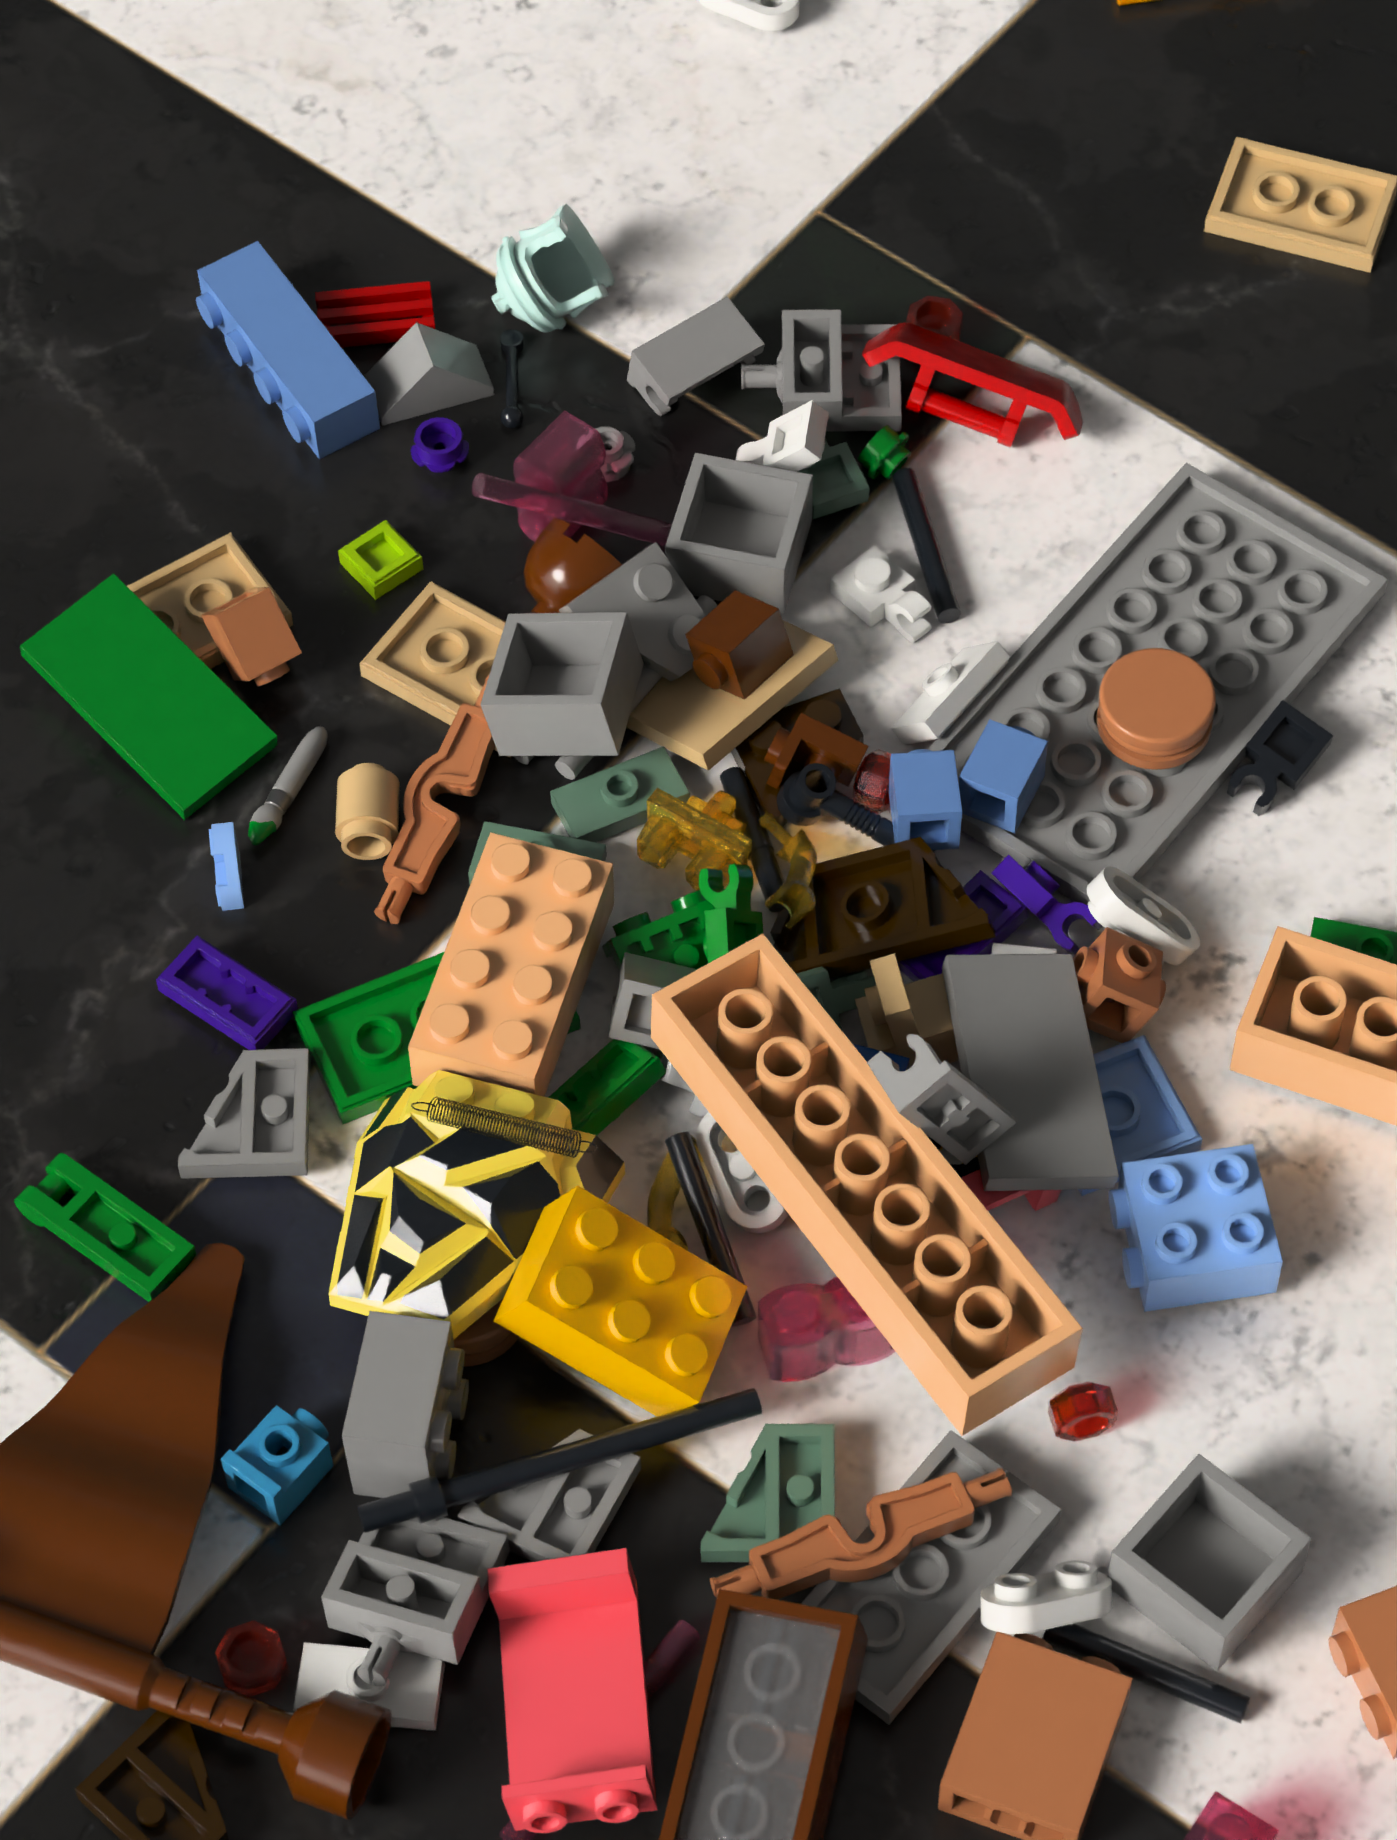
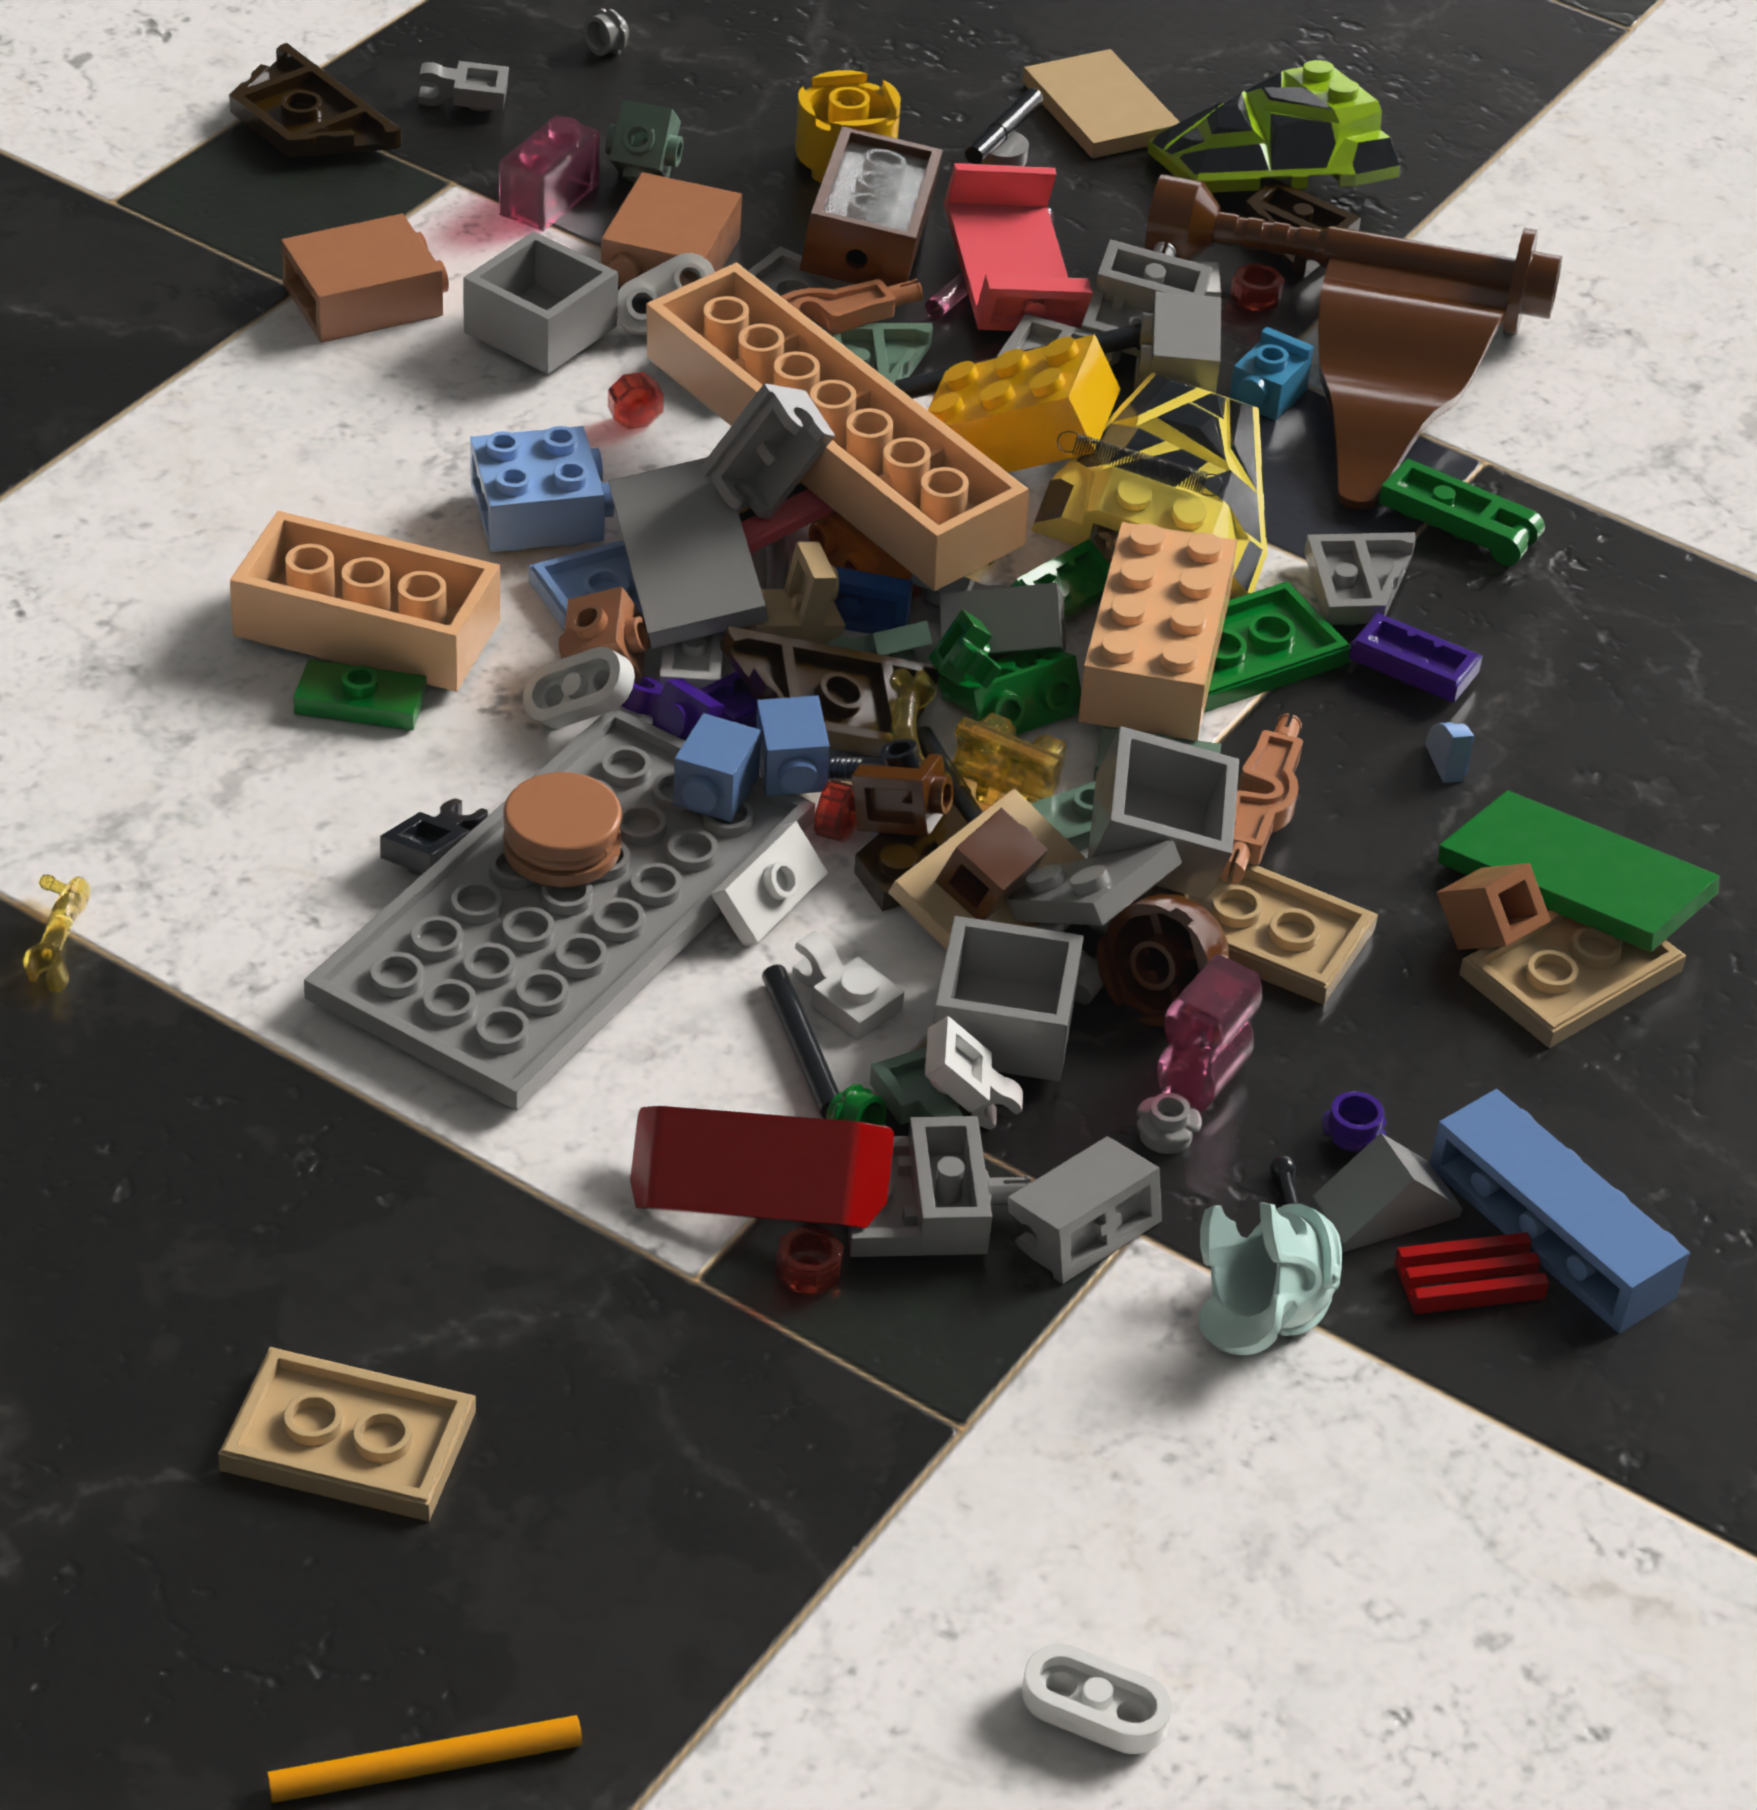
camera: 170 degrees right, 15 degrees down
light grey piece [248,726,328,846] -> none
tan brick [335,763,400,860] -> none
lime tile [338,520,424,600] -> none
clear pink bar [472,473,672,546] -> none

